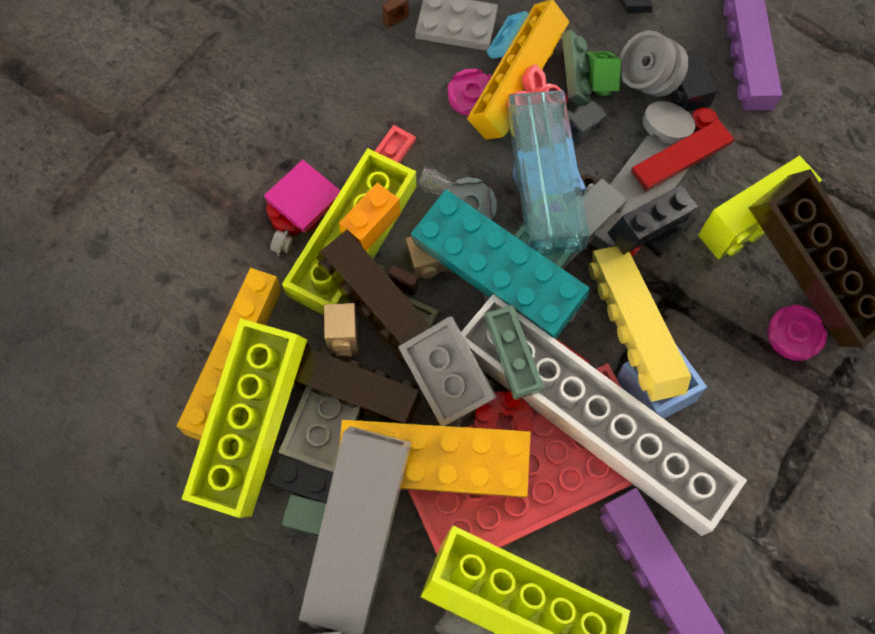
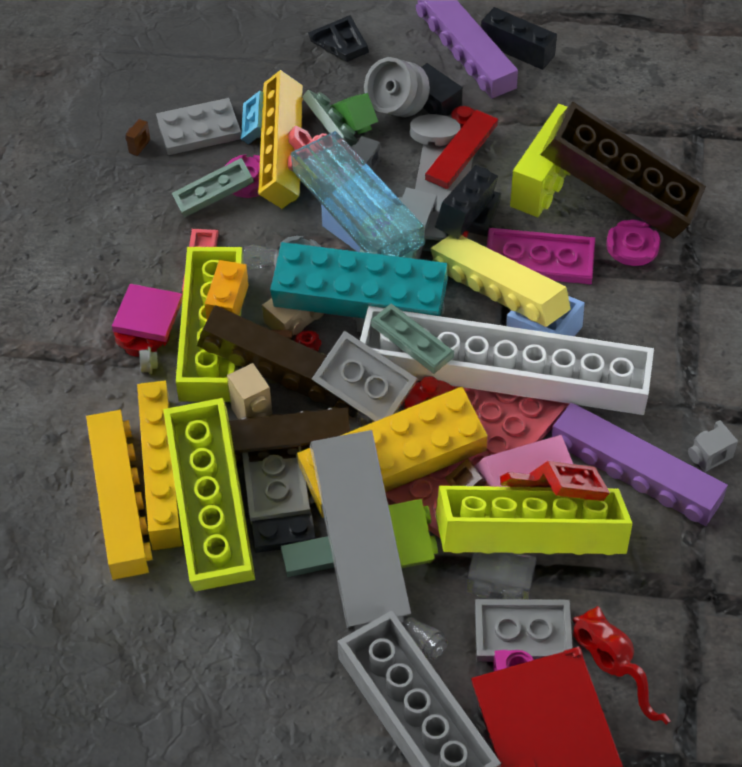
camera: 25 degrees left, 15 degrees down
none -> yellow brick [86,409,153,580]
none -> sand green plate [172,158,254,218]
none -> red plate [294,331,321,352]
none -> lime brick [388,499,438,568]
none -> reddish brown plate [445,458,487,486]
none -> bright pink brick [475,435,573,487]
none -> black brick [481,7,557,70]
none -> dark pink tile [486,228,595,284]
none -> red plate [500,461,610,501]
none -> light grey brick [688,420,738,472]

